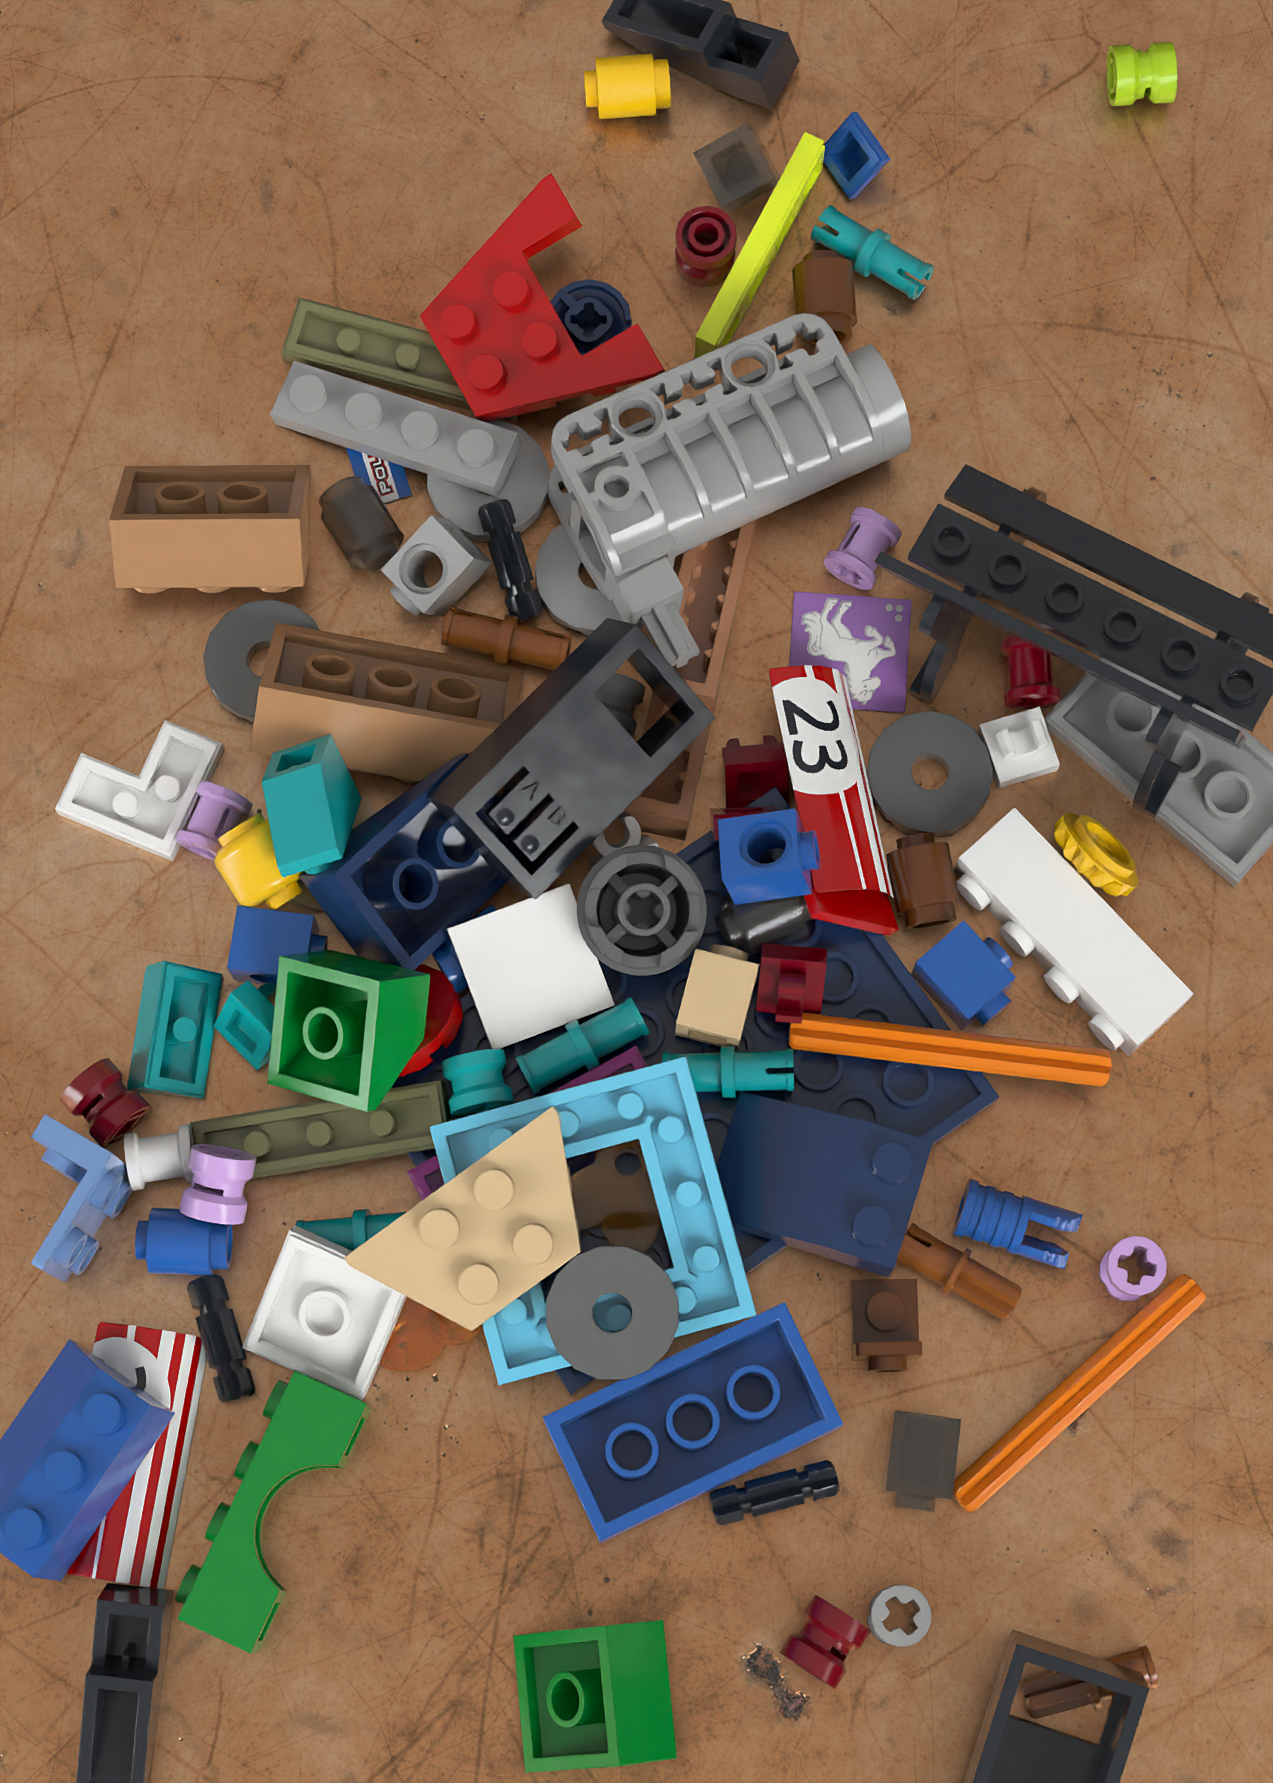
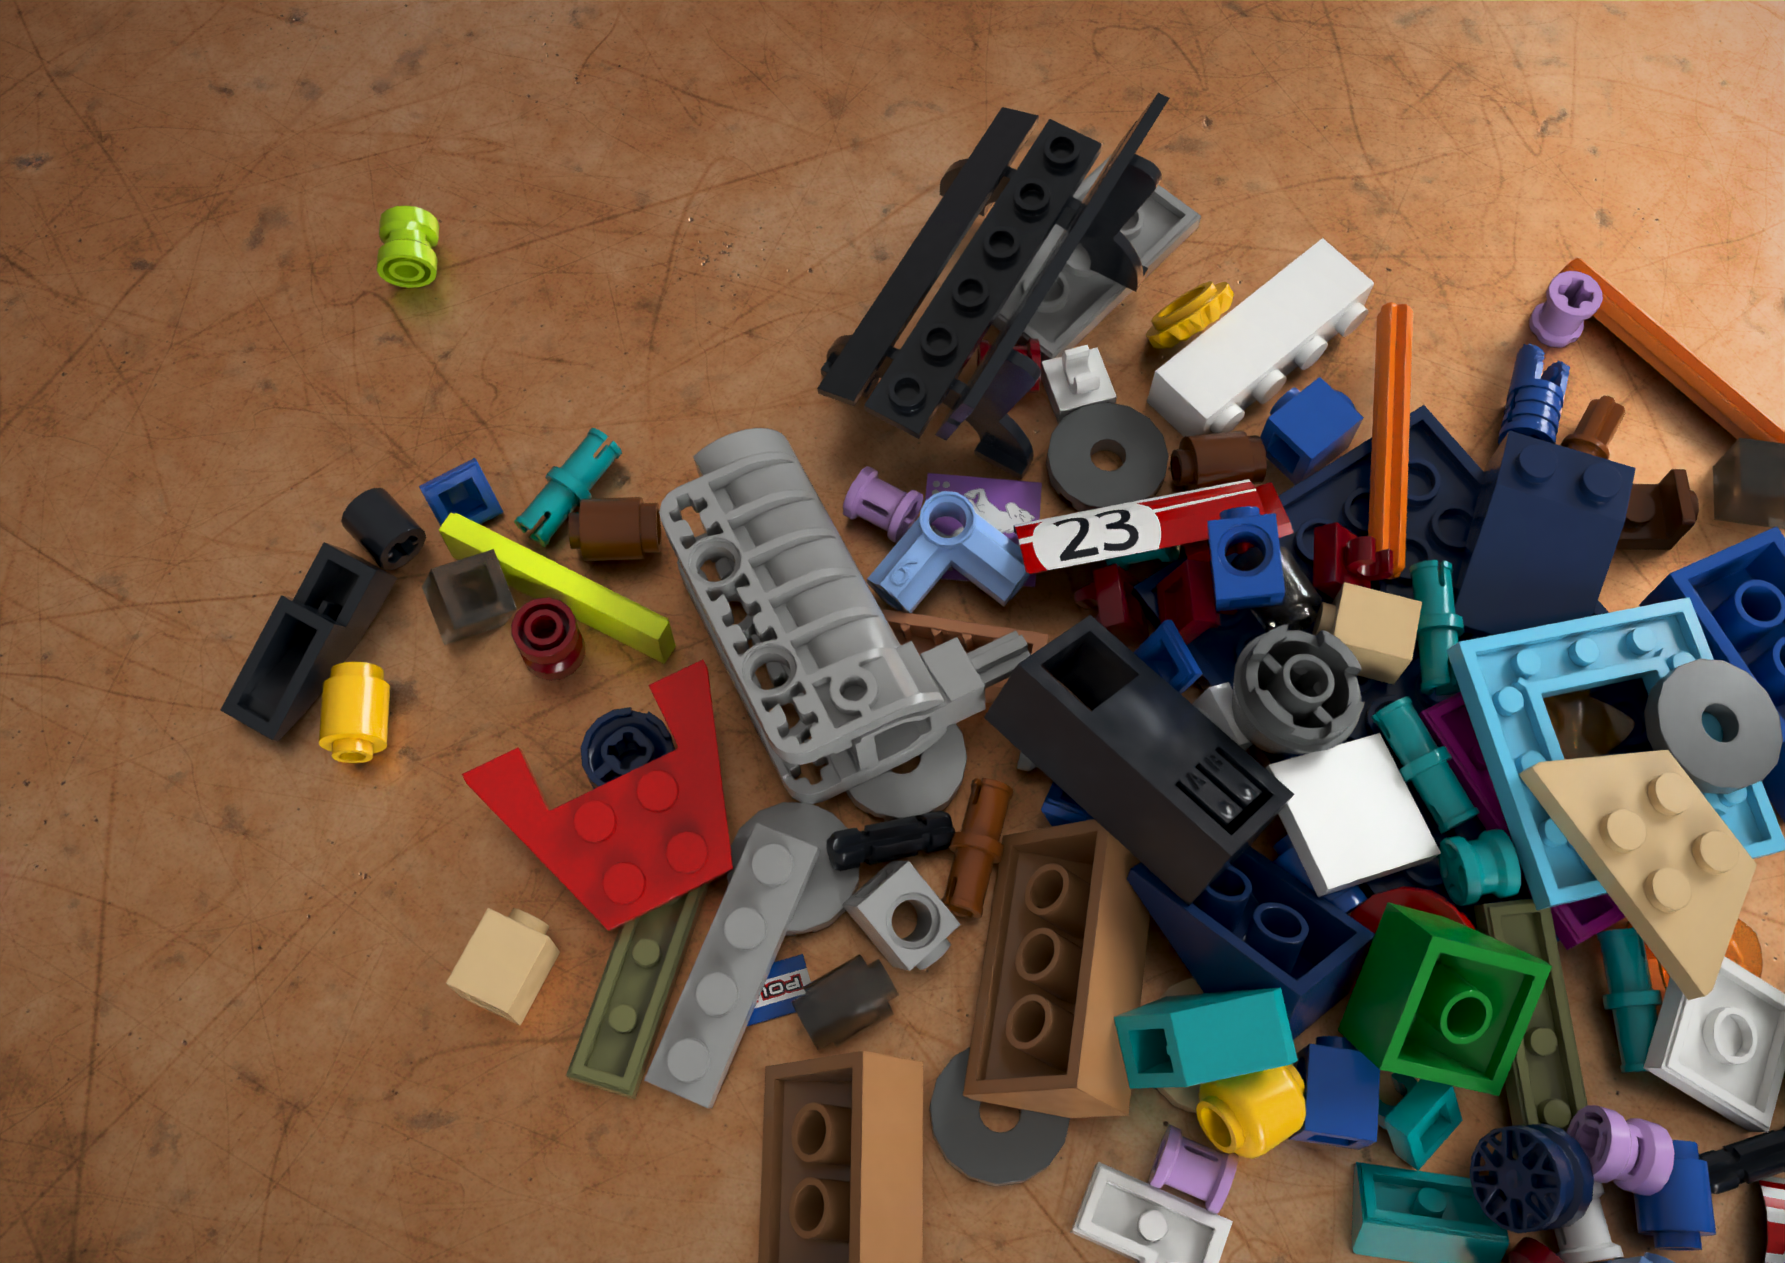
camera: 90 degrees left, 10 degrees down
none -> black gear [341,488,426,570]
none -> tan brick [446,908,560,1026]
none -> light blue piece [867,491,1031,613]
none -> blue slope [1133,620,1203,694]
none -> dark blue wheel [1470,1124,1594,1234]

